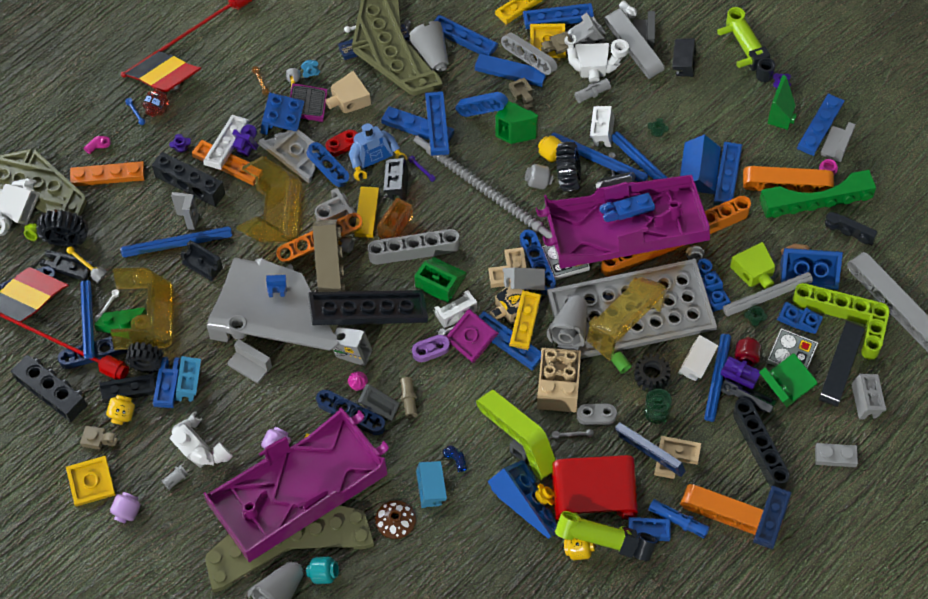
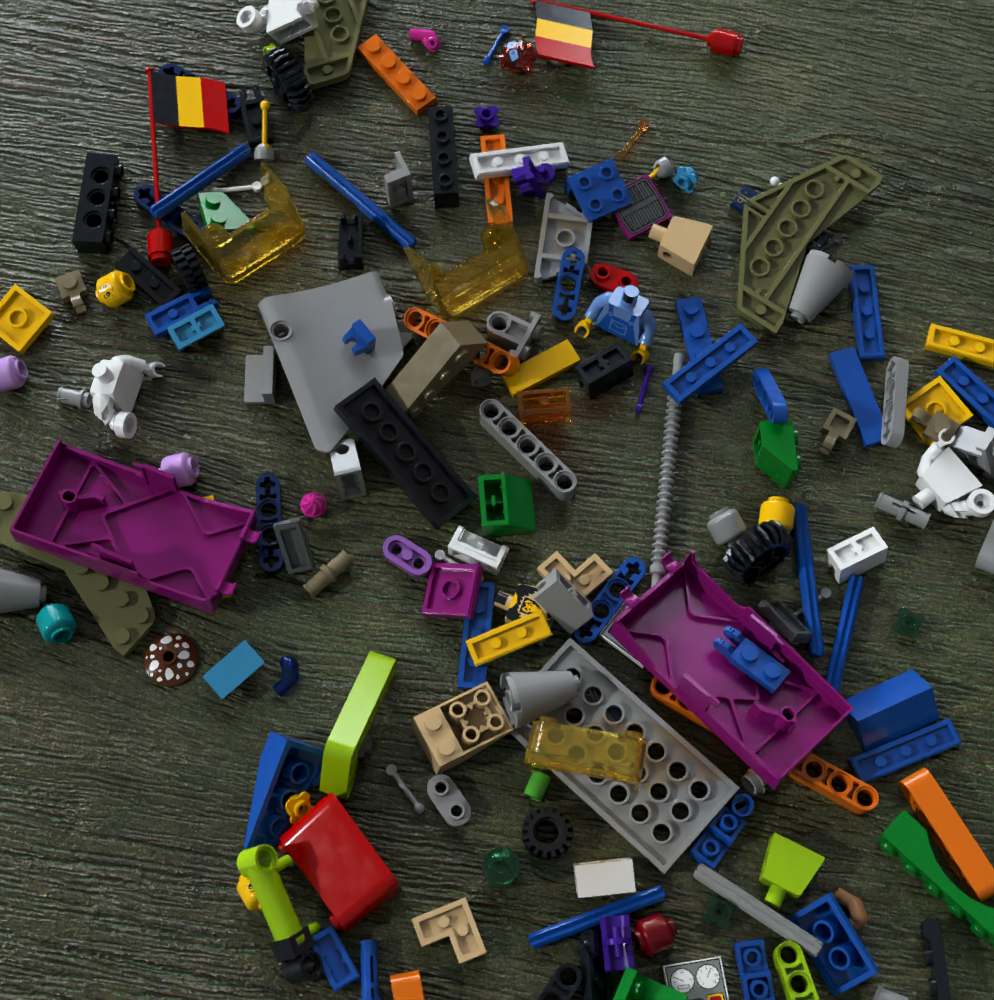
camera: 55 degrees right, 10 degrees up
tile [615,422,686,477] -> none

